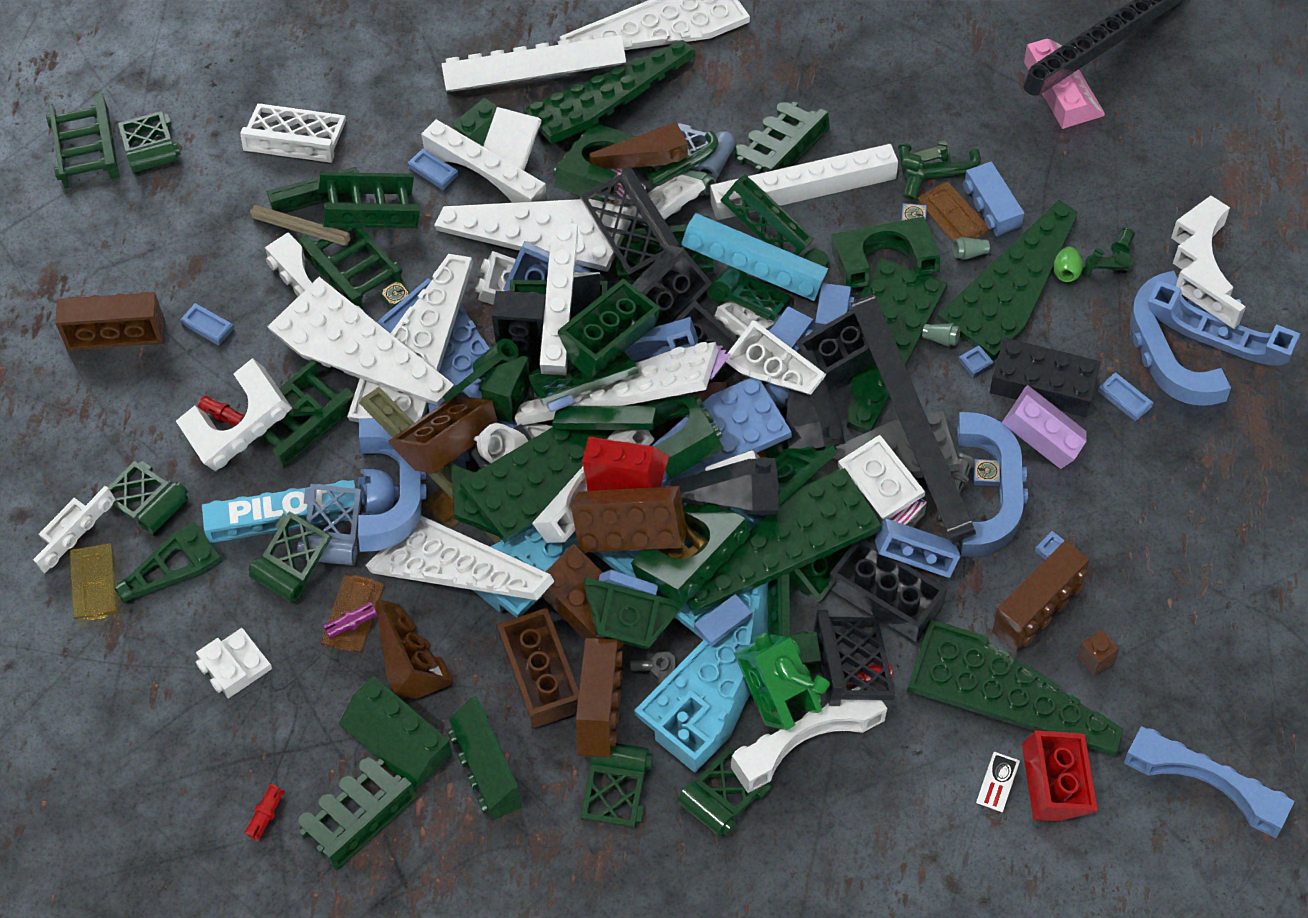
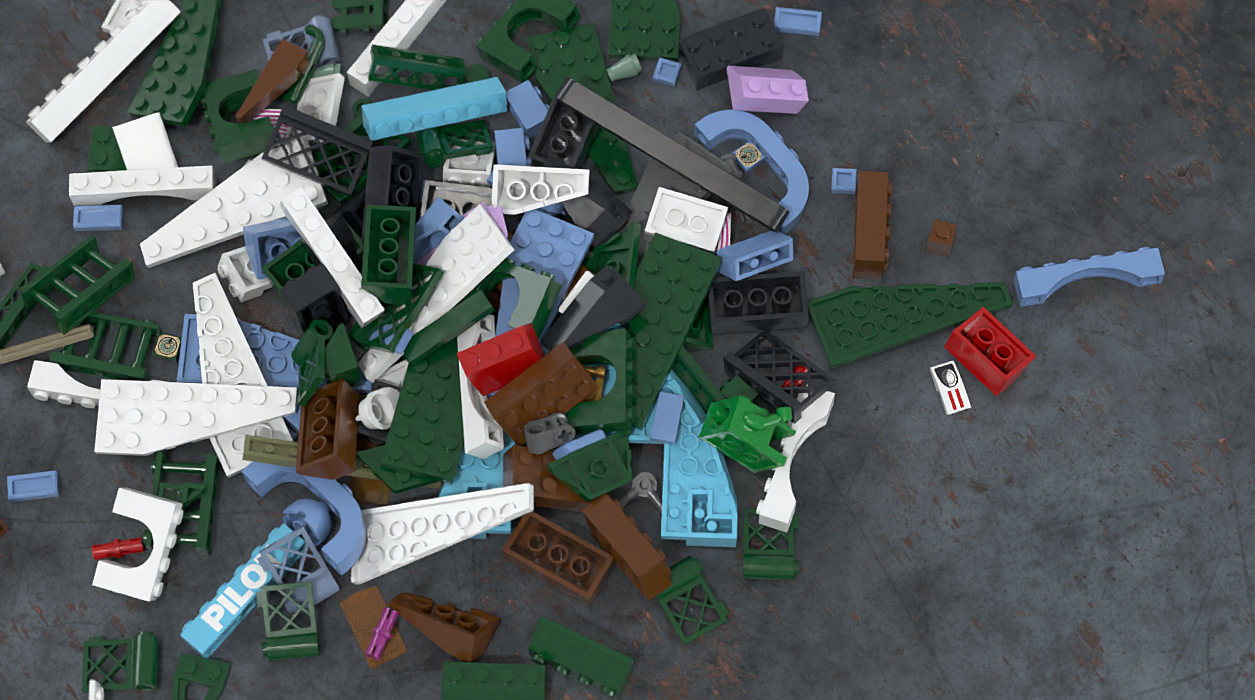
camera: 40 degrees left, 10 degrees up
none -> dark grey piece [524,412,575,454]

